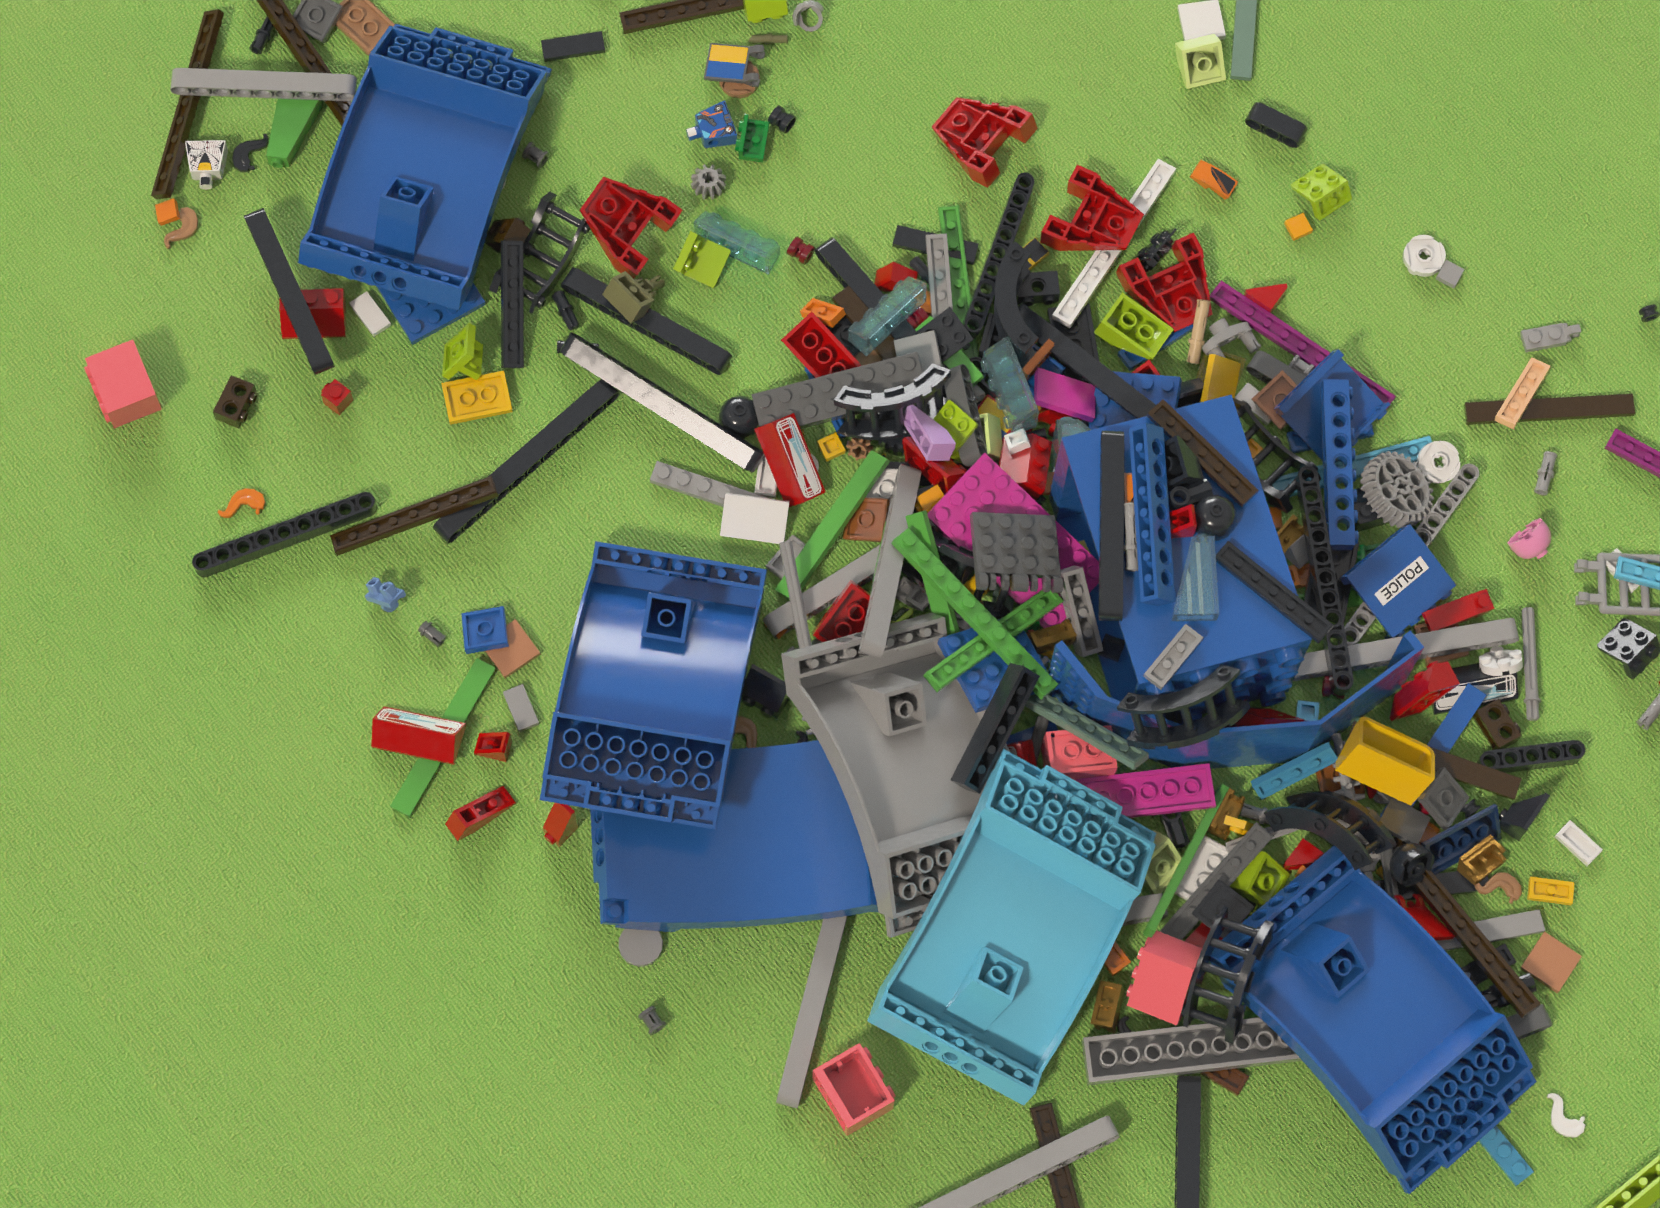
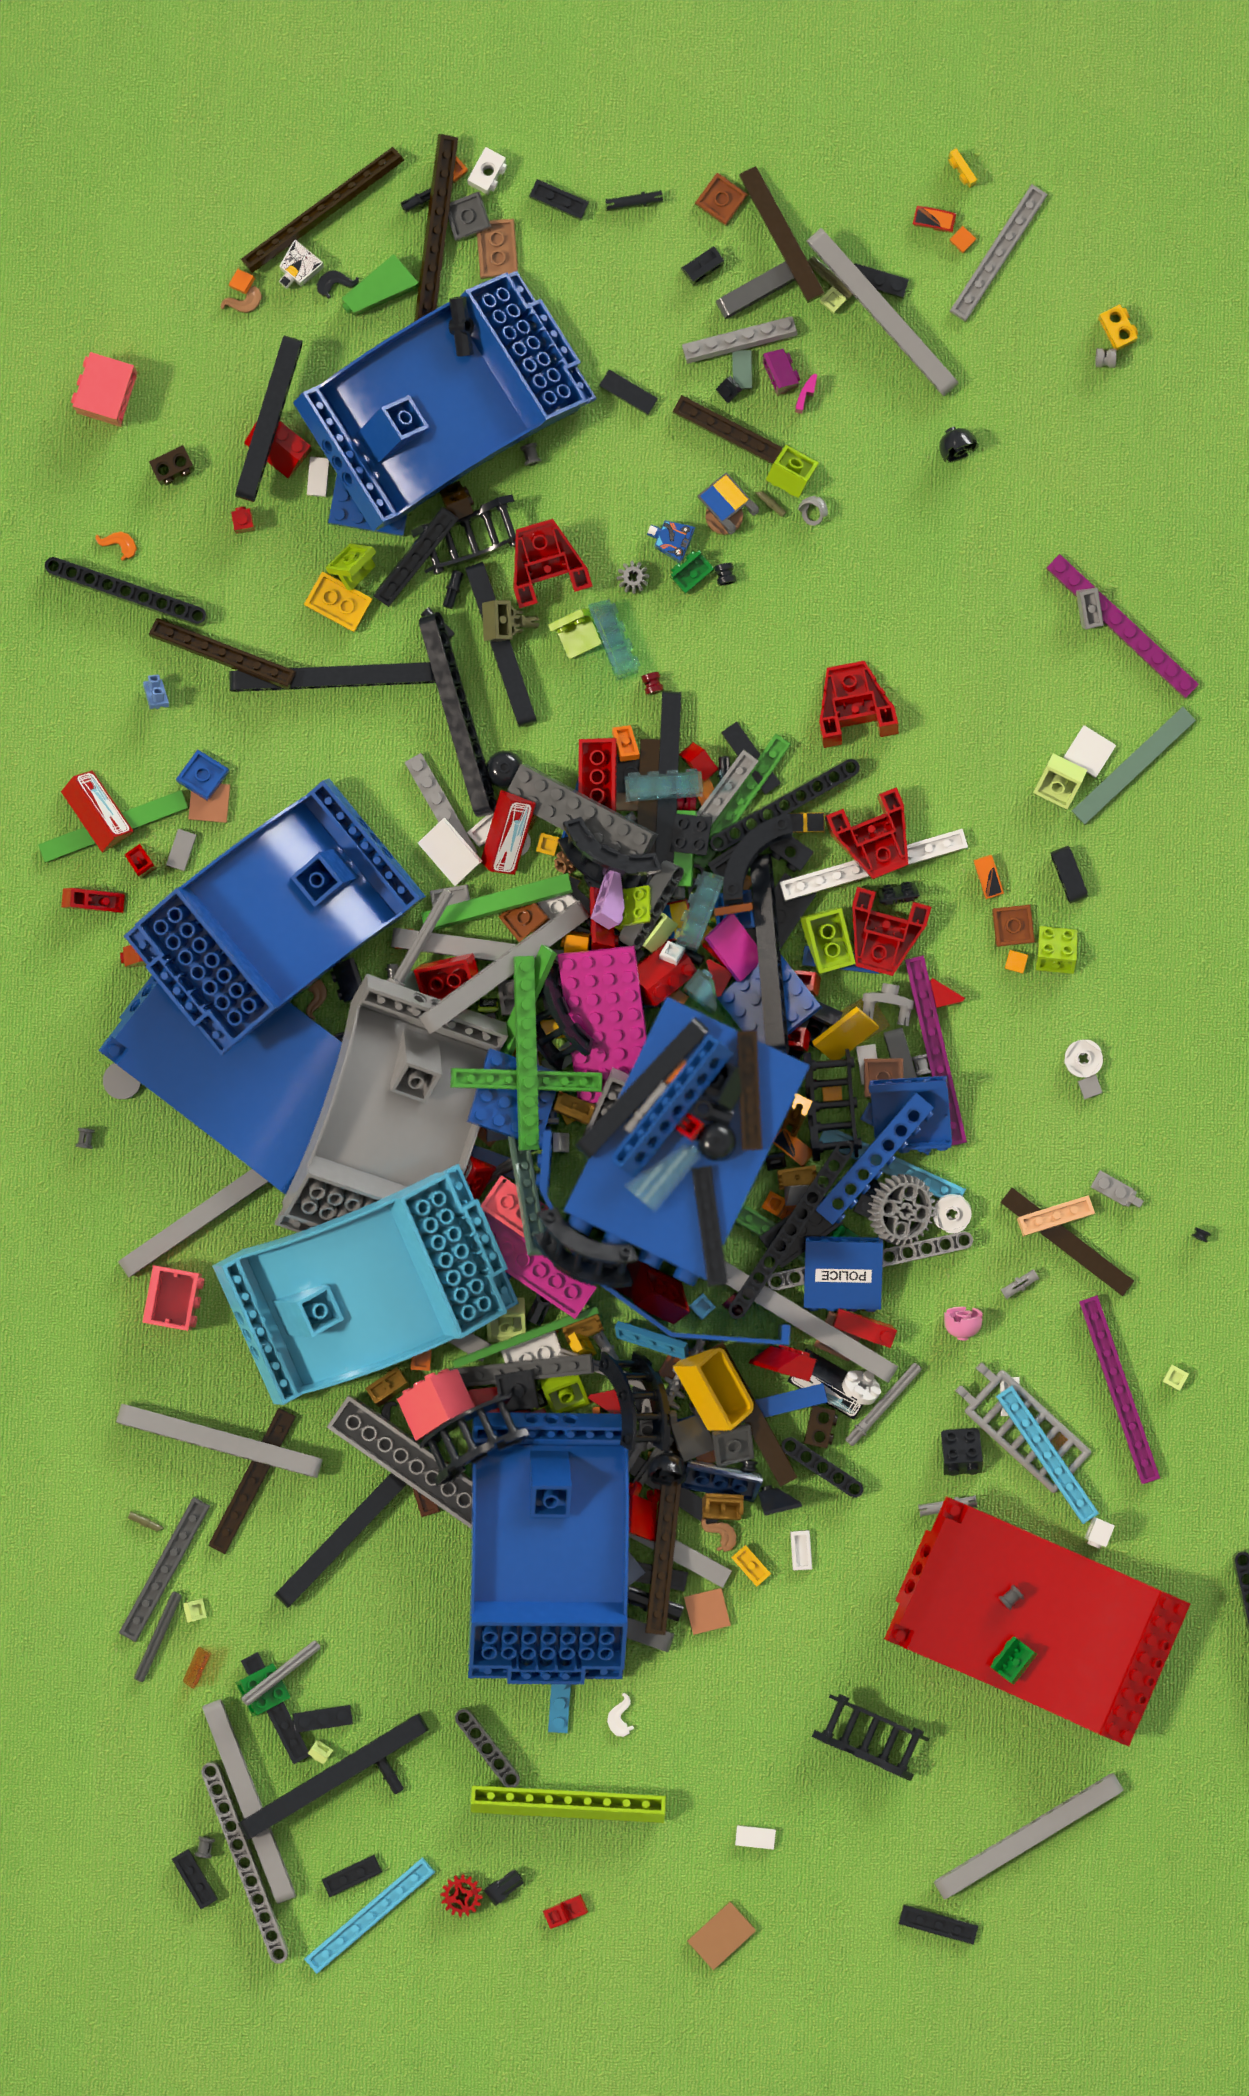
camera: 45 degrees right, 15 degrees up
light grey beam [170,68,357,101] -> none
dark grey pin [418,621,447,647] -> none
light grey tile [894,330,943,372] -> none
black brick [950,663,1040,794] -> none
dark grey hinge [970,512,1063,593] -> none
light grey plate [1143,624,1204,690] -> none
tan pin [1186,299,1211,364] -> none
none -> black piece [449,296,474,356]
none -> dark orange tile [992,904,1035,947]

